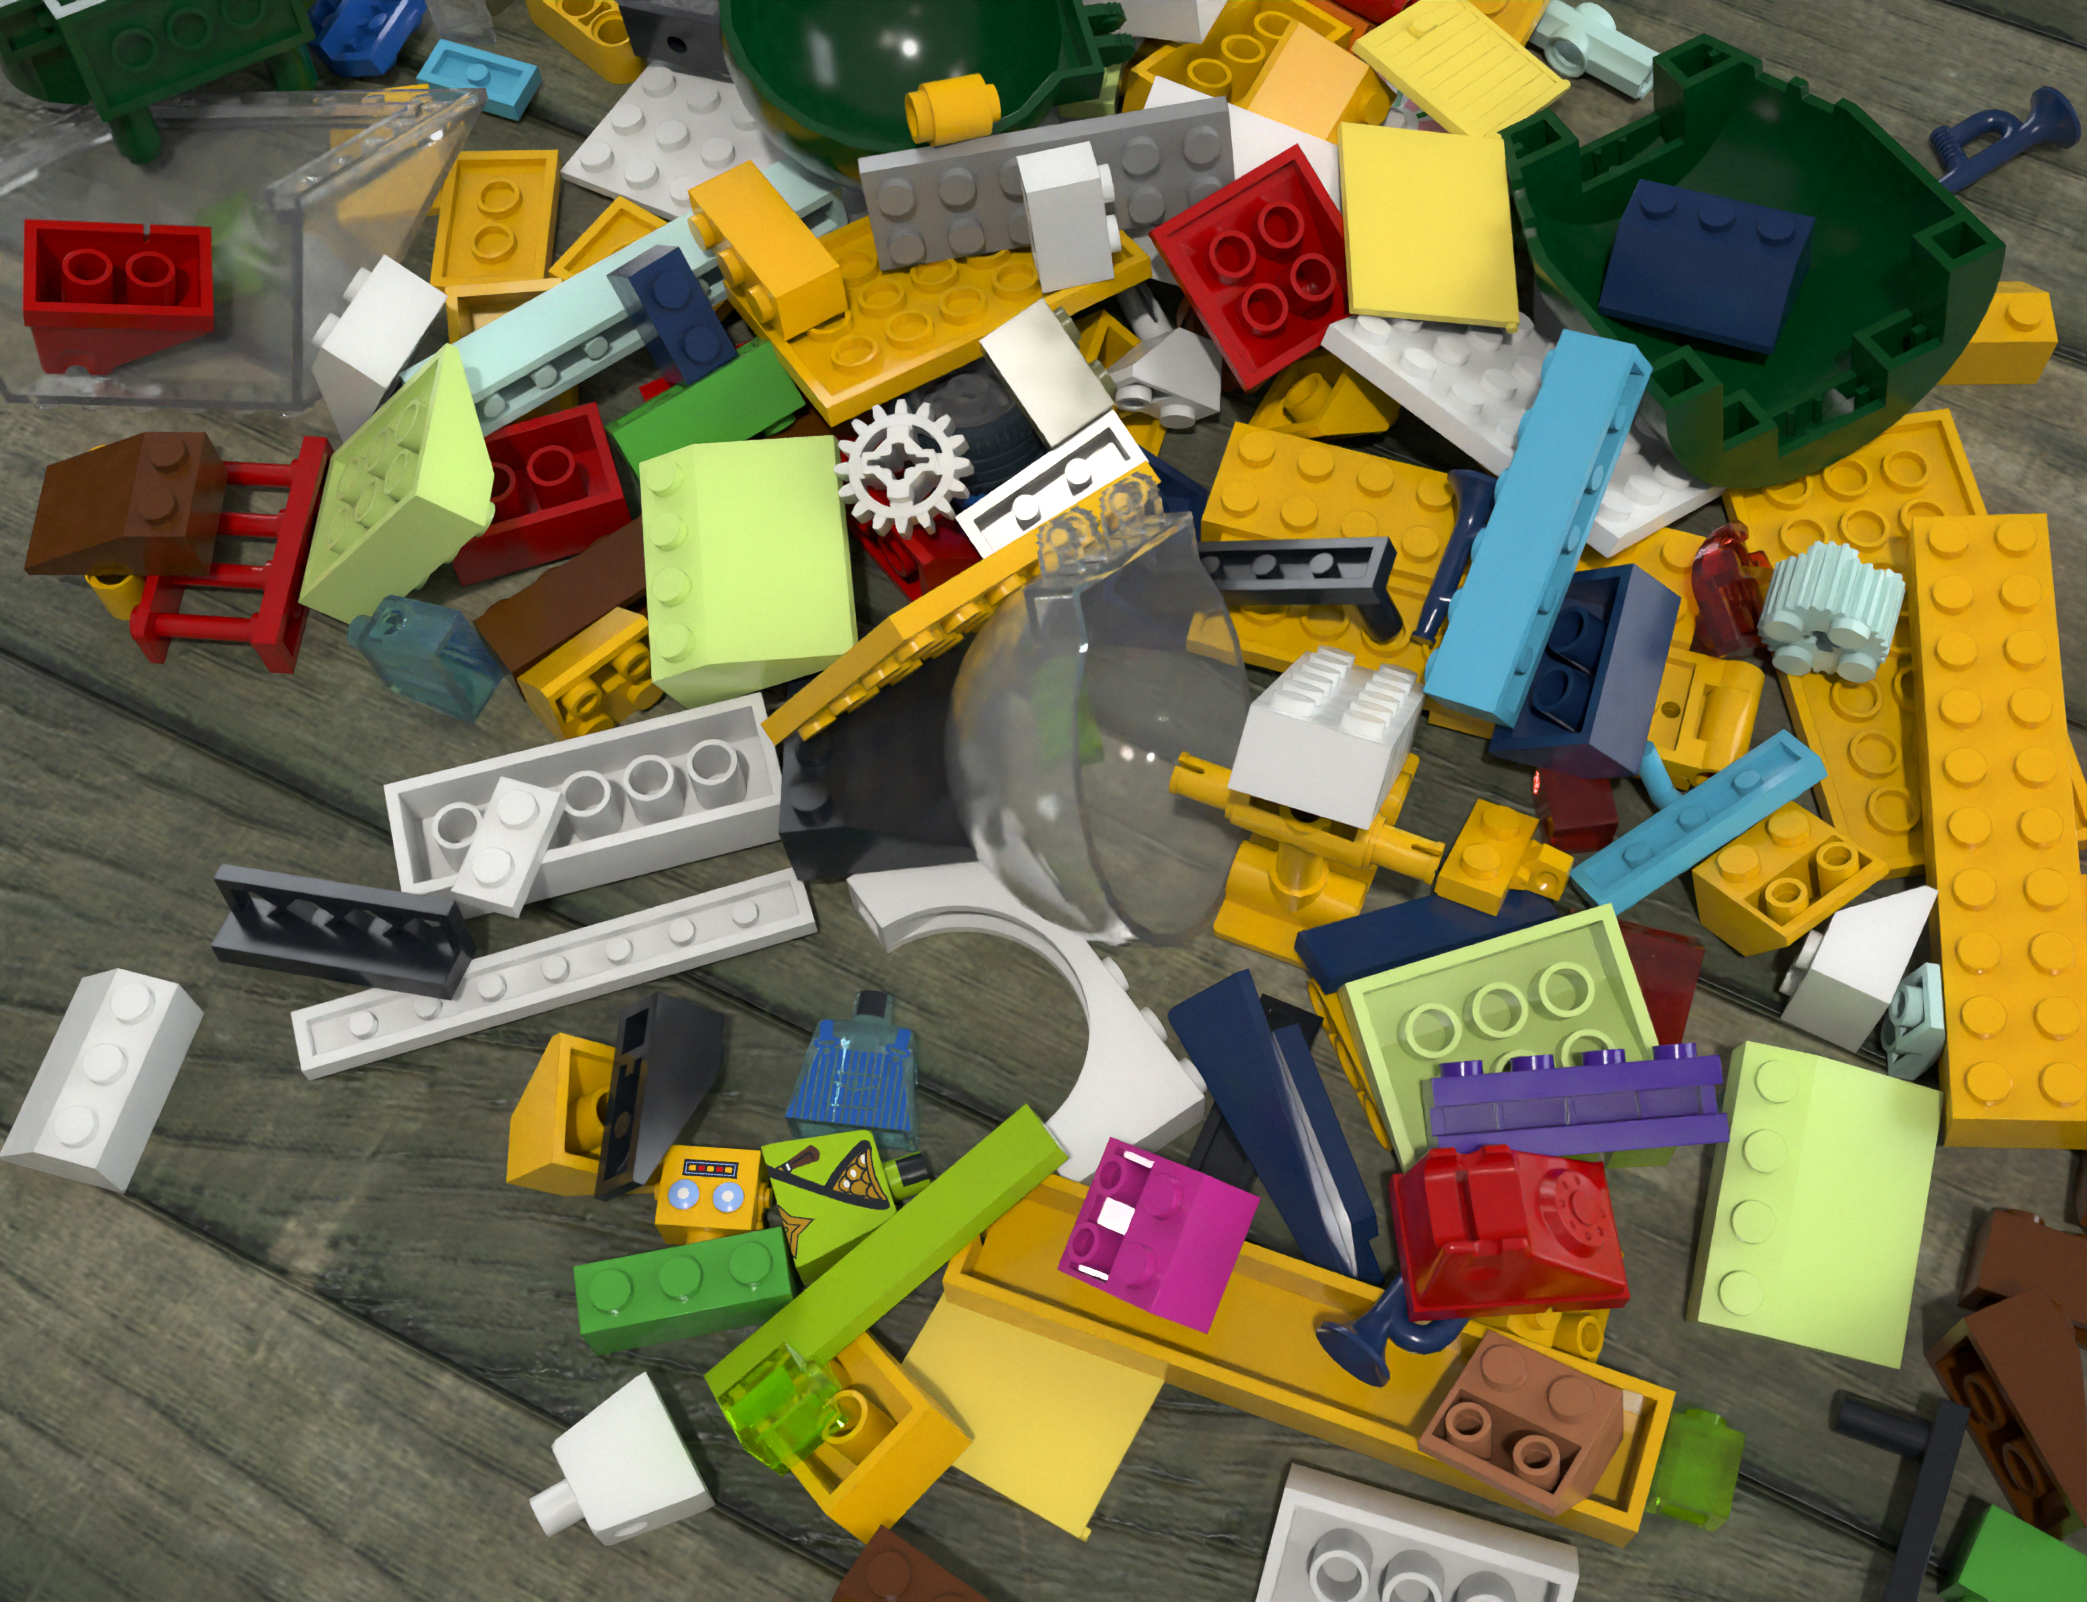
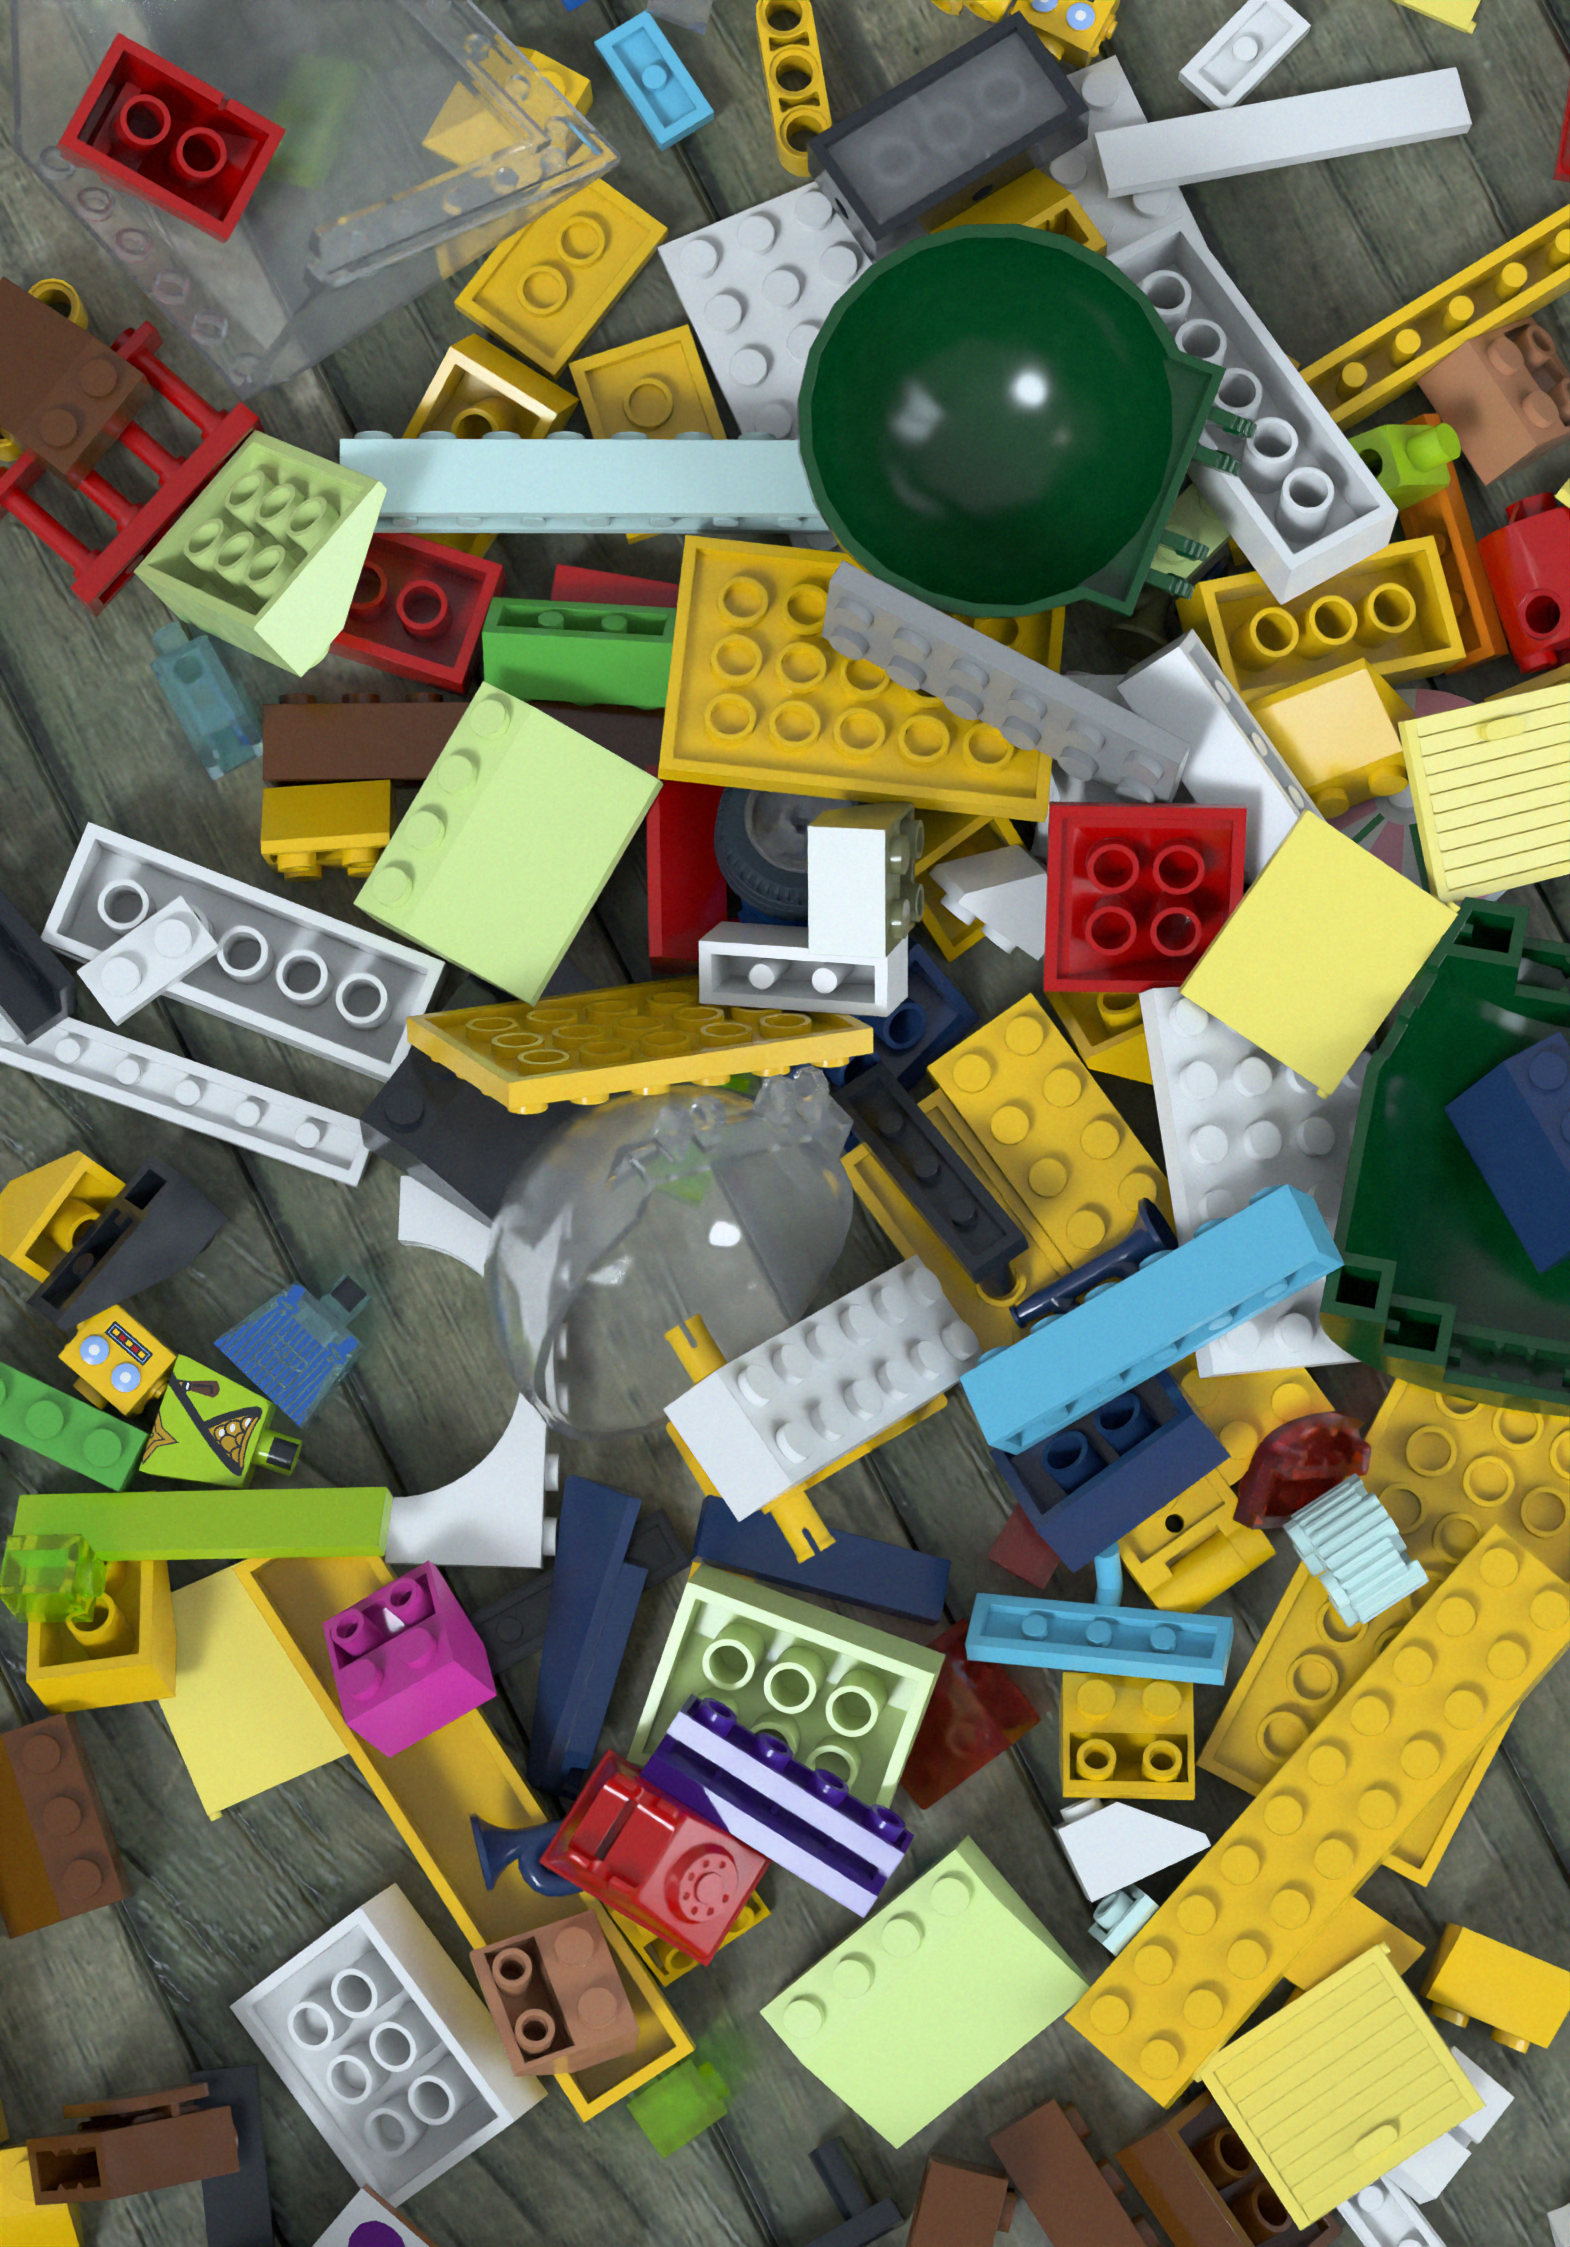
camera: 35 degrees right, 20 degrees up
white slope [311,254,448,443] -> none
dark blue brick [606,245,738,386] -> none
yellow brick [687,159,848,341] -> none
white gear [834,399,974,540] -> none
yellow brick [905,73,1001,147] -> none
white brick [1016,141,1122,294] -> none
yellow hinge [1434,798,1574,916] -> none

